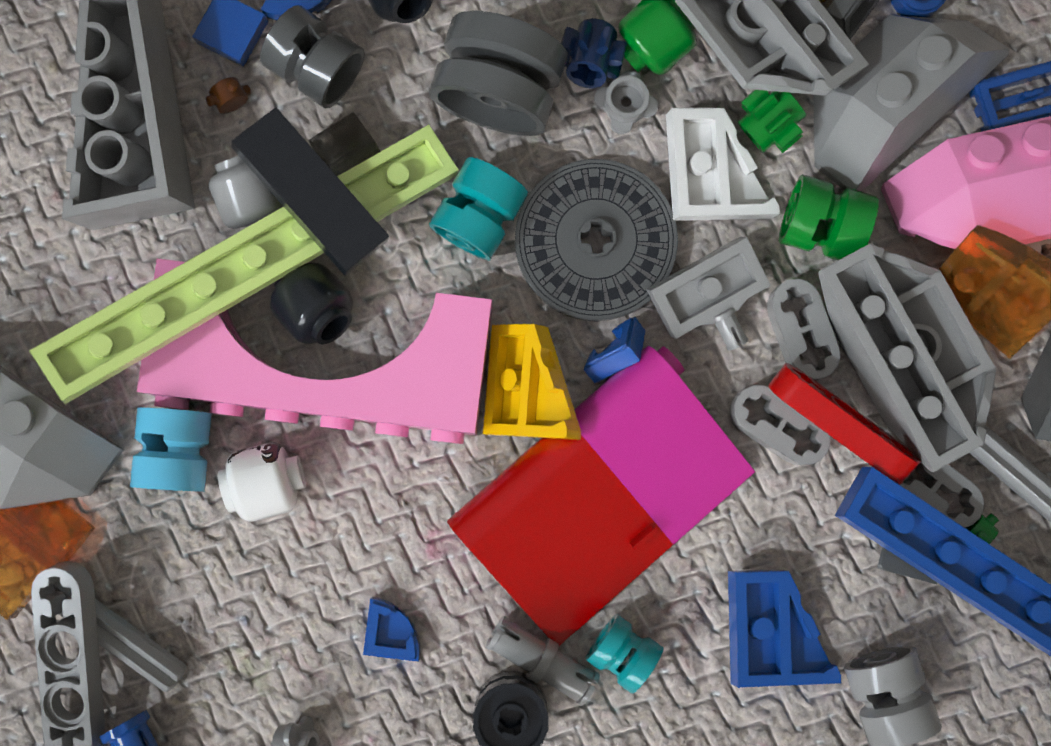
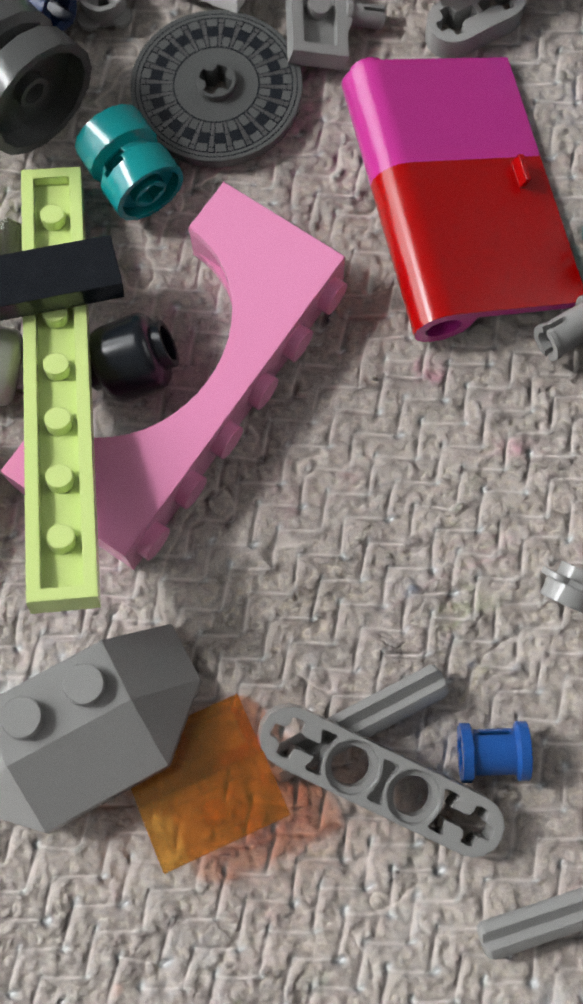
camera: 55 degrees left, 10 degrees down
medium azure wheel [130,407,212,492] -> none
white head [218,442,306,522] -> none
blue tile [363,597,421,662] -> none
yellow wing [483,324,581,440] -> none
blue tile [584,317,646,384] -> none

